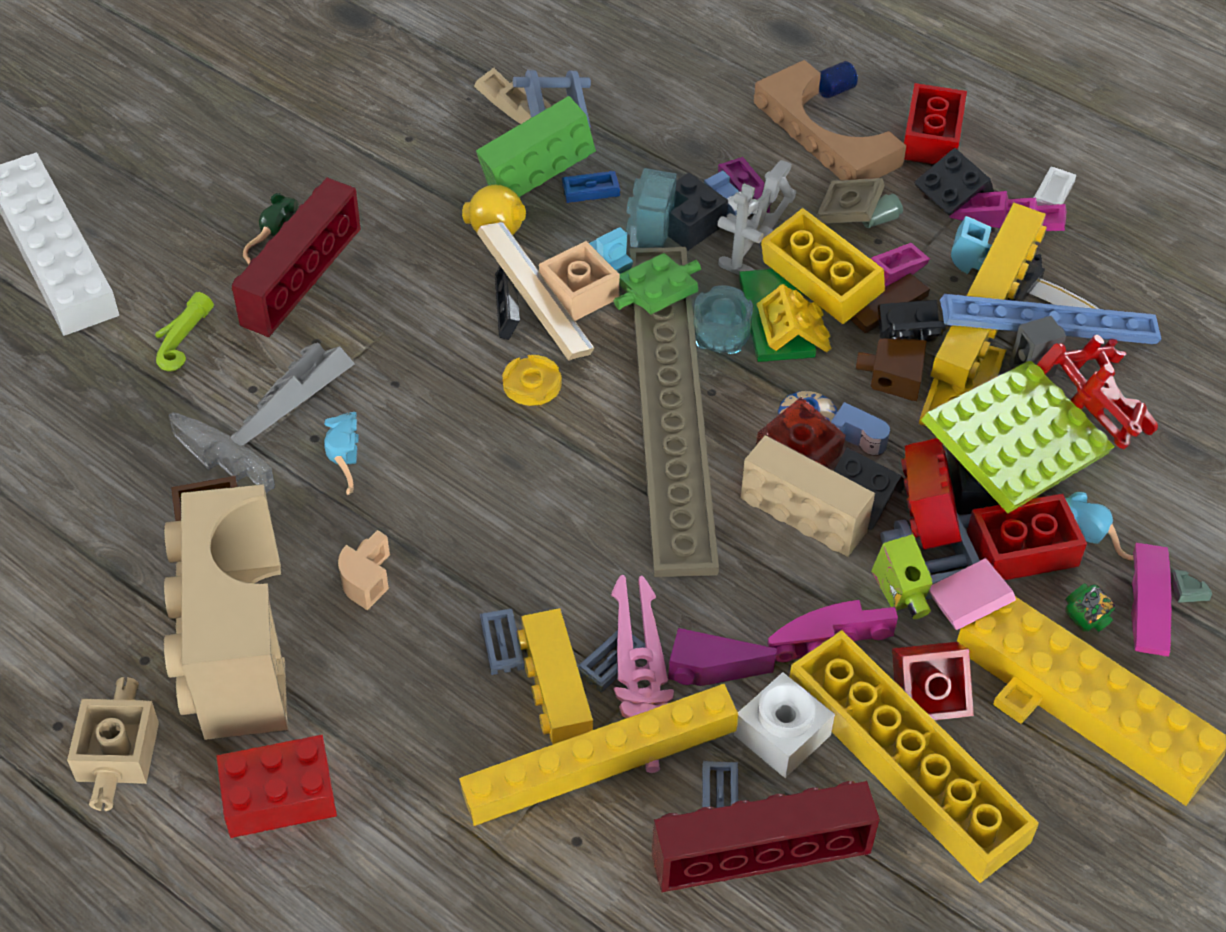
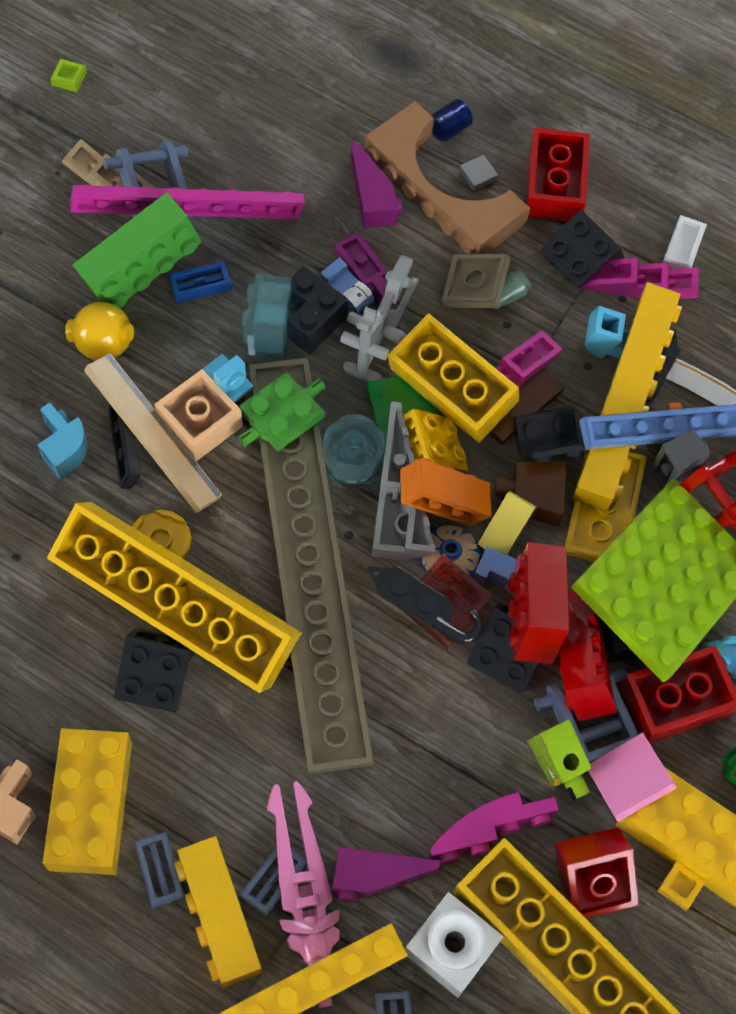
camera: 10 degrees left, 15 degrees up
tan brick [741,435,875,557] -> none
none -> medium azure brick [38,403,88,479]
none -> yellow brick [43,728,132,875]
none -> yellow brick [47,502,302,693]
none -> lime tile [50,59,87,92]
none -> dark pink plate [70,184,305,219]
none -> black bracket [114,628,195,713]
none -> magenta slope [350,142,402,229]
none -> black plate [367,565,483,644]
none -> light grey wedge [371,401,435,561]
none -> orange brick [400,458,492,526]
none -> light grey tile [459,155,498,192]
none -> light yellow tile [477,491,536,555]
none -> red brick [508,542,569,664]

